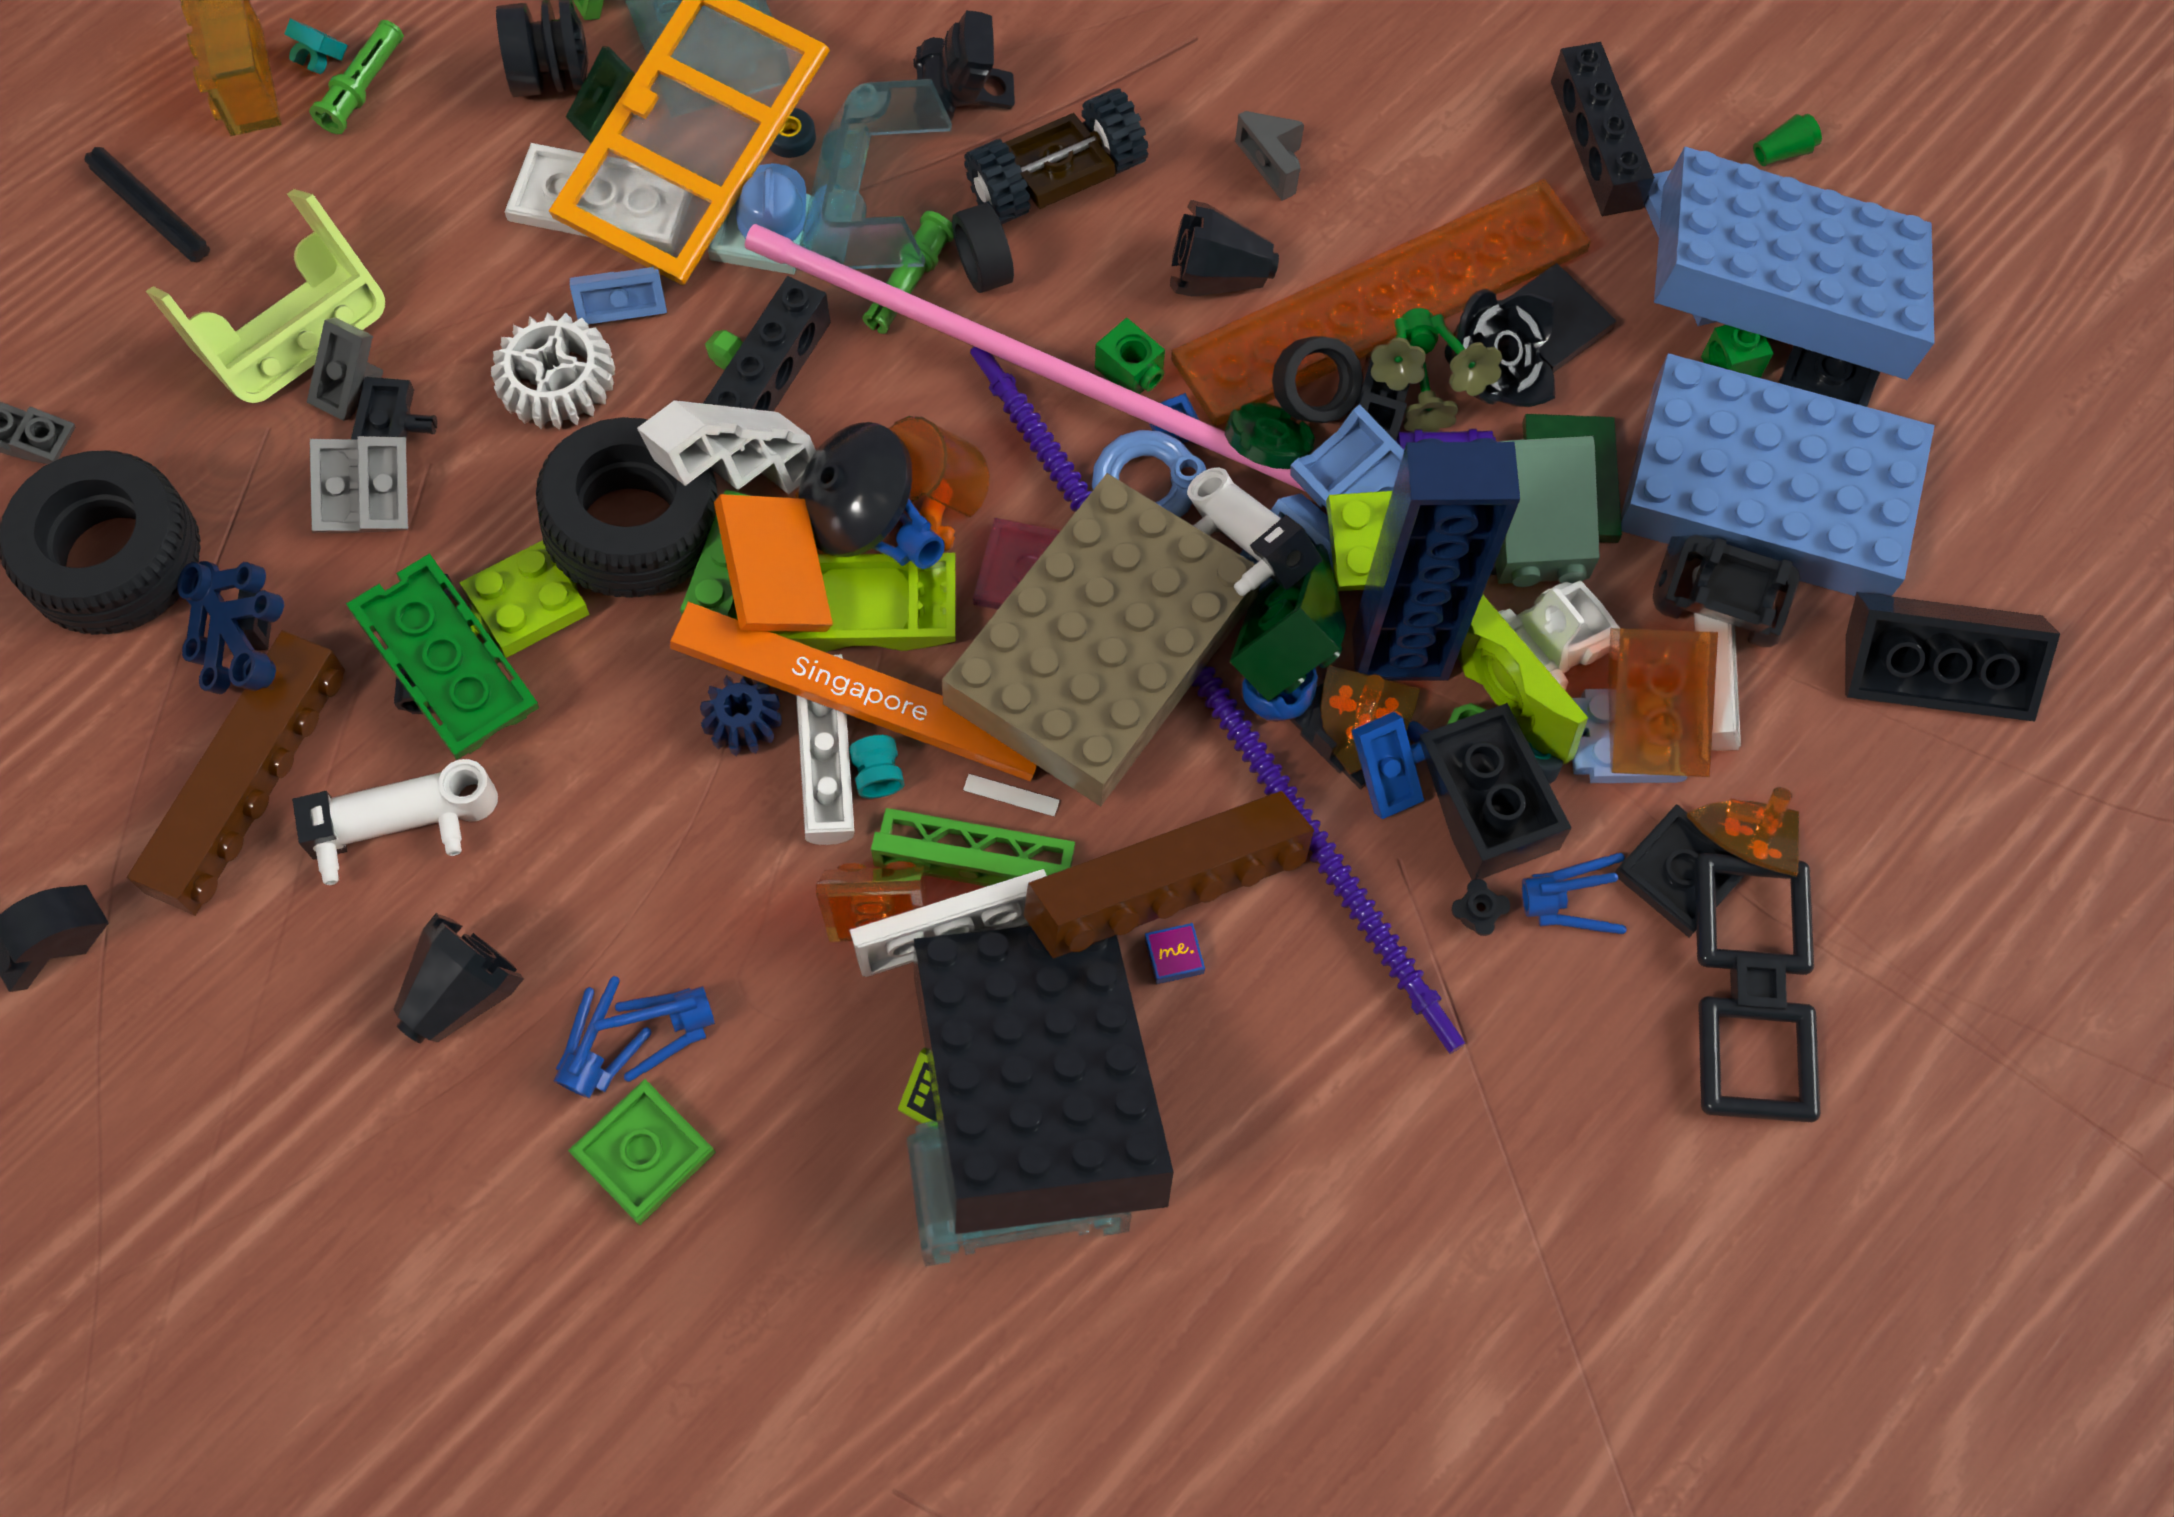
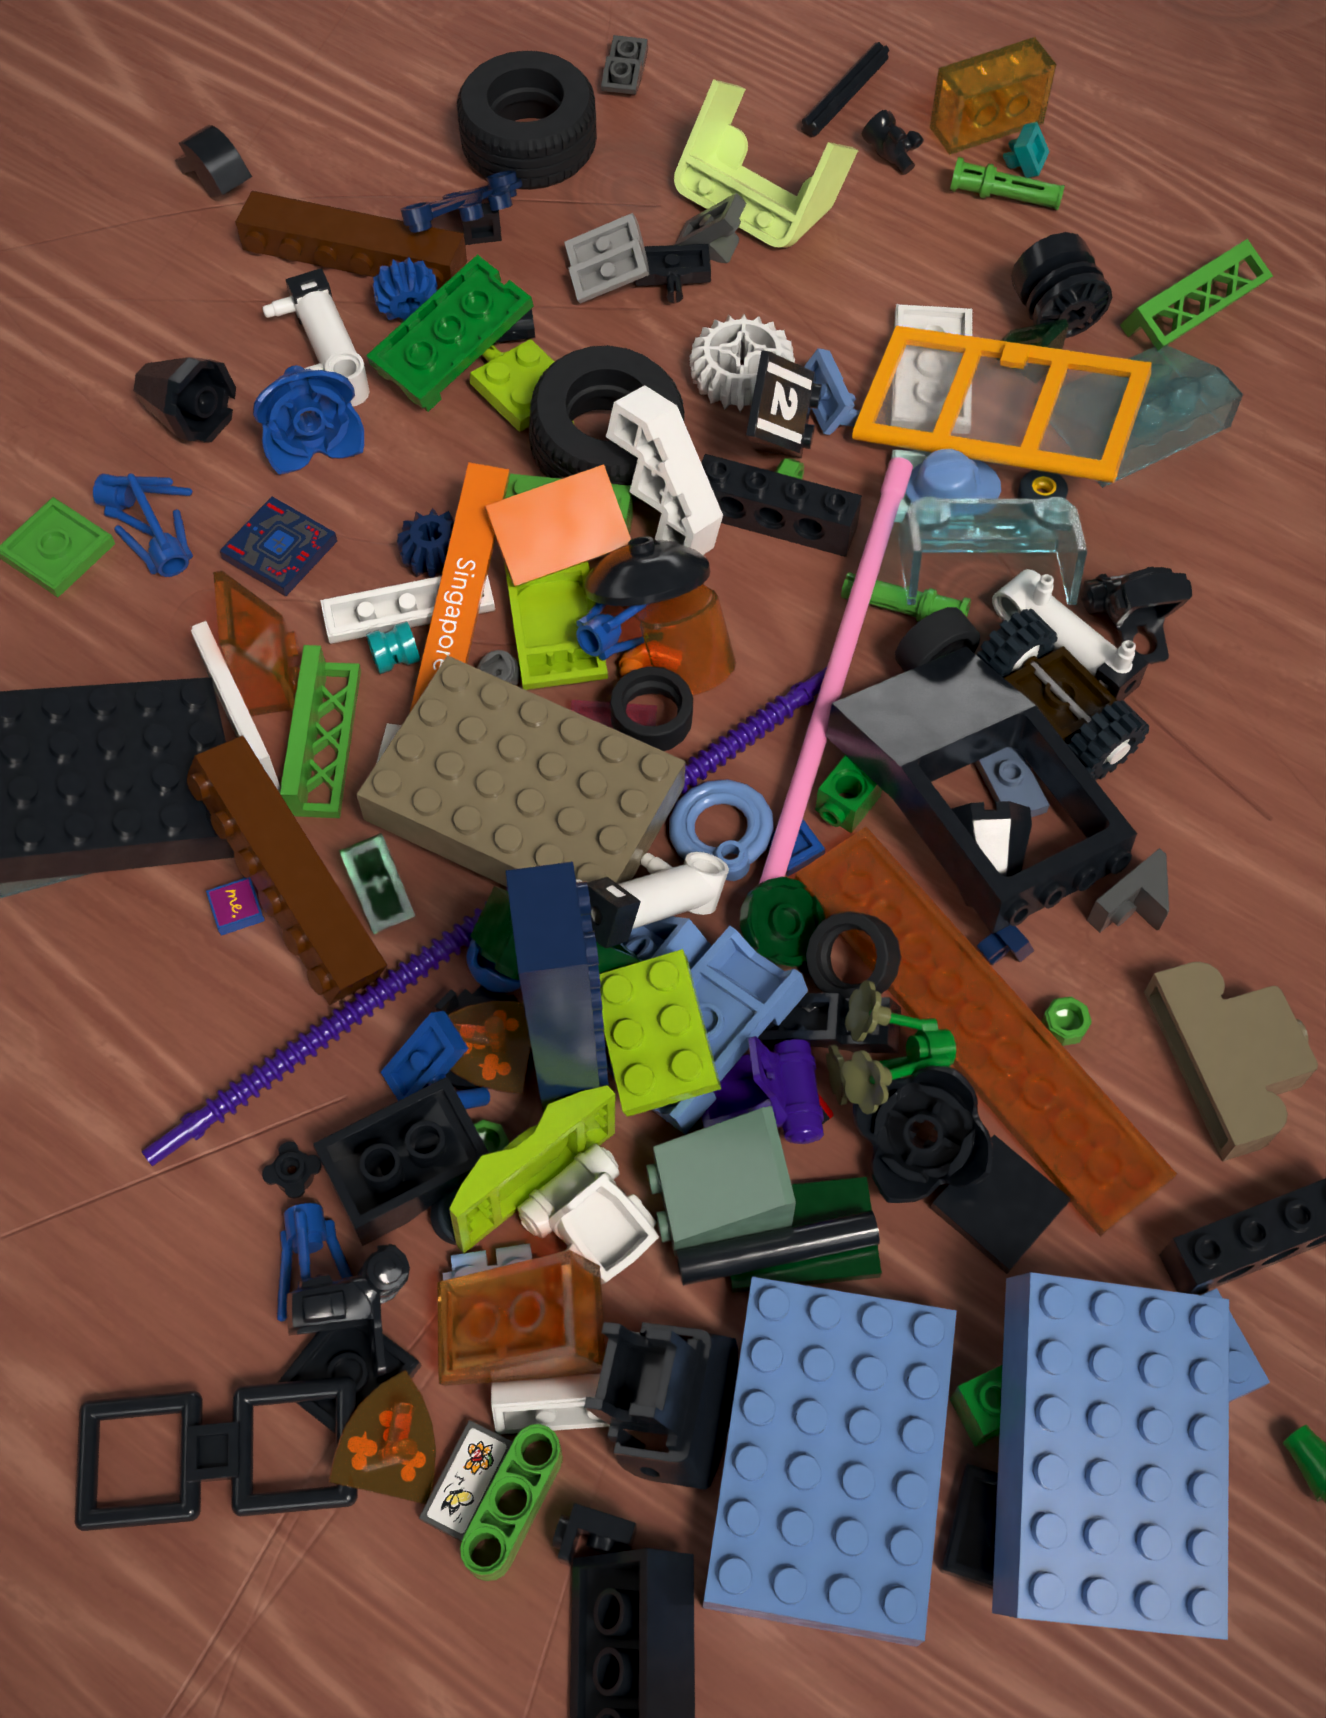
camera: 85 degrees right, 5 degrees down
none -> dark blue tile [220,496,337,596]
none -> blue brick [253,365,364,475]
none -> black piece [287,1244,410,1377]
none -> clear green slope [339,833,415,934]
none -> blue gear [373,257,438,322]
none -> tile [419,1420,513,1542]
none -> bright green beam [460,1424,563,1581]
none -> dark grey tile [477,650,521,686]
none -> black bracket [552,1503,637,1566]
none -> black tyre [610,666,693,751]
none -> black piece [676,1210,880,1286]
none -> black slope [746,350,822,458]
none -> black window [826,647,1137,934]
none -> black piece [861,110,924,174]
none -> sand blue plate [974,747,1049,818]
none -> dark blue tile [977,925,1034,965]
none -> white piece [992,569,1149,701]
none -> bright green tile [1042,996,1092,1046]
none -> dark tan brick [1144,962,1318,1162]

